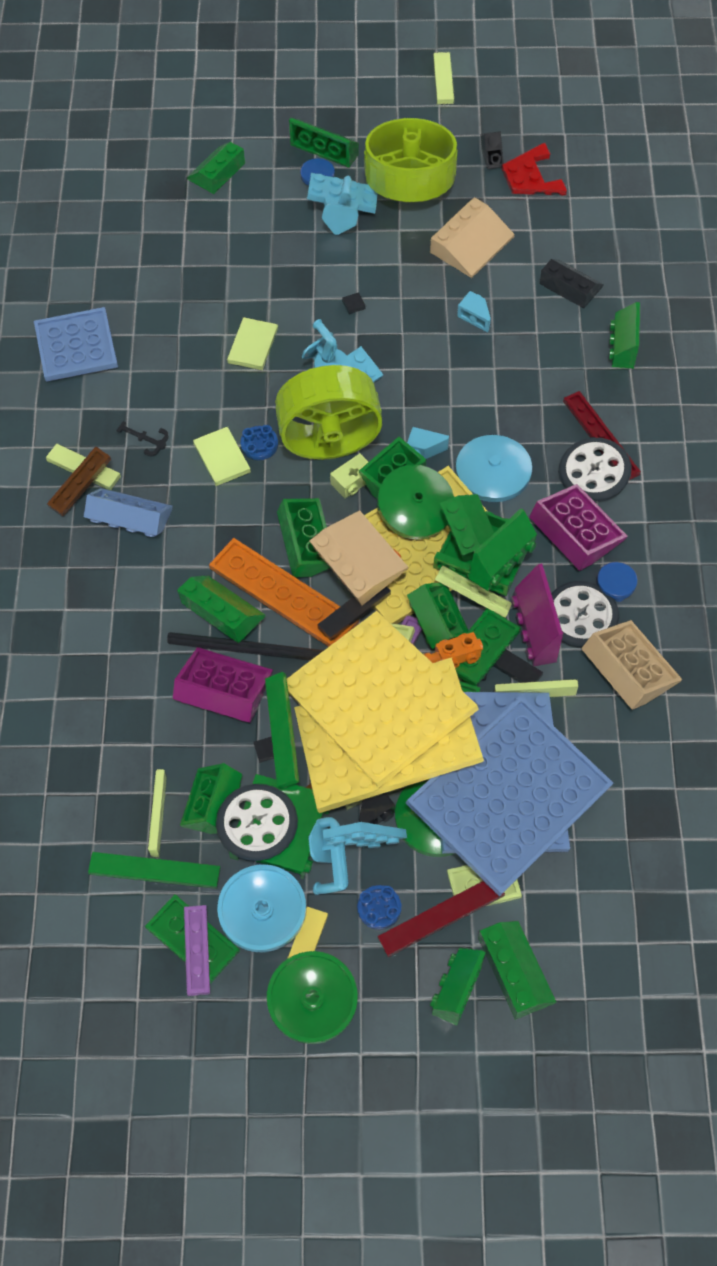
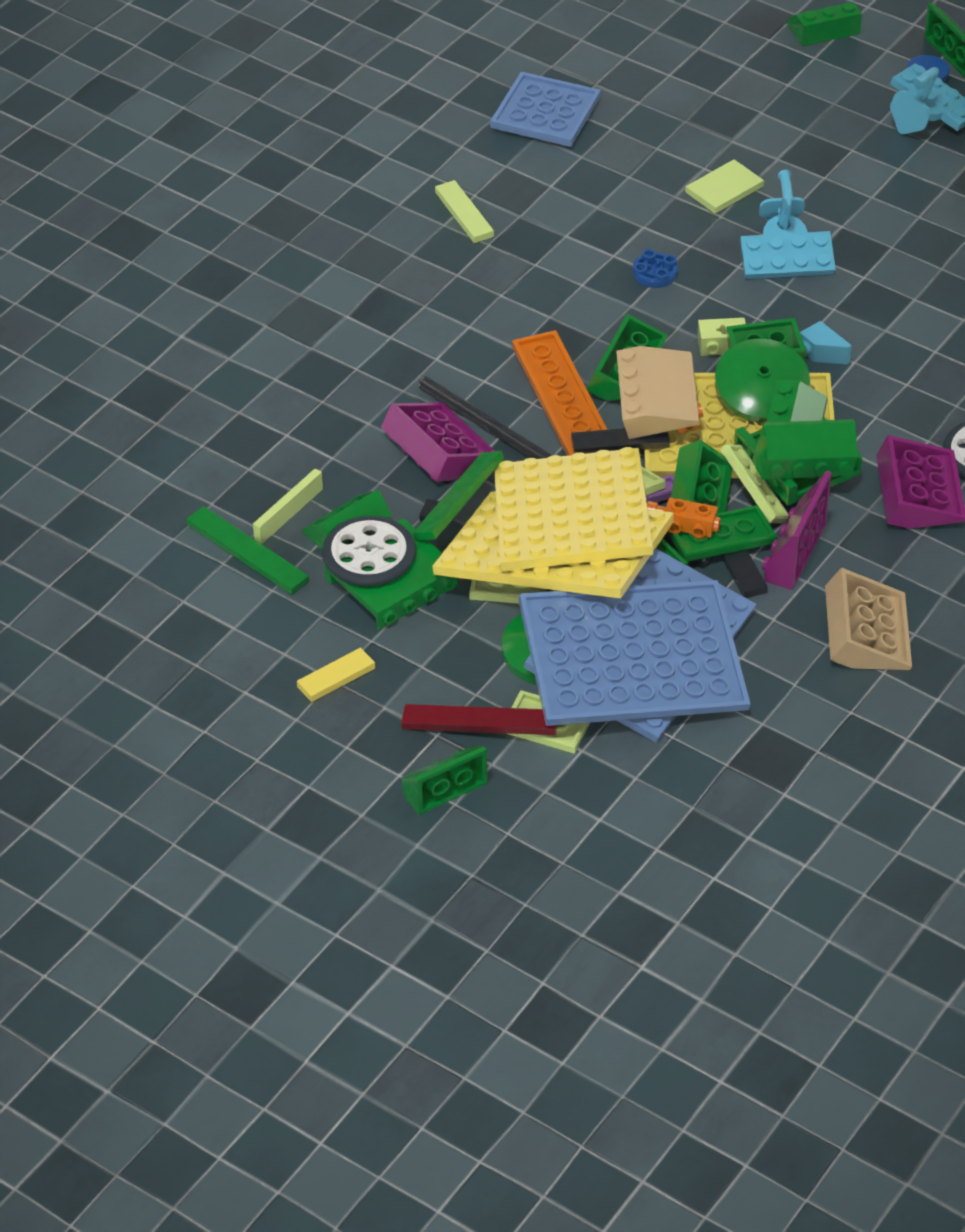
camera: 35 degrees right, 15 degrees down
reddish brown plate [47,446,112,516] -> none
medium blue slope [84,488,173,537] -> none
black piece [116,421,169,457] -> none
green tile [145,894,240,984] -> none
green slope [177,575,266,643] -> none
medium lavender tile [184,905,210,996] -> none
yellowish green tile [193,427,251,486] -> none
medium azure dish [217,865,306,952] -> none
green dish [267,951,358,1044] -> none
lime wheel [275,365,382,460] -> none
medium azure plate [309,817,407,895] -> none
black tile [342,292,366,314] -> none
blue tile [357,885,401,930] -> none
black slope [358,793,395,825] -> none
medium azure dish [456,435,532,502] -> none
green slope [478,921,556,1020] -> none
yellowish green tile [494,680,578,697] -> none
white wedge [551,581,620,648] -> none
blue tile [597,562,637,602] -> none

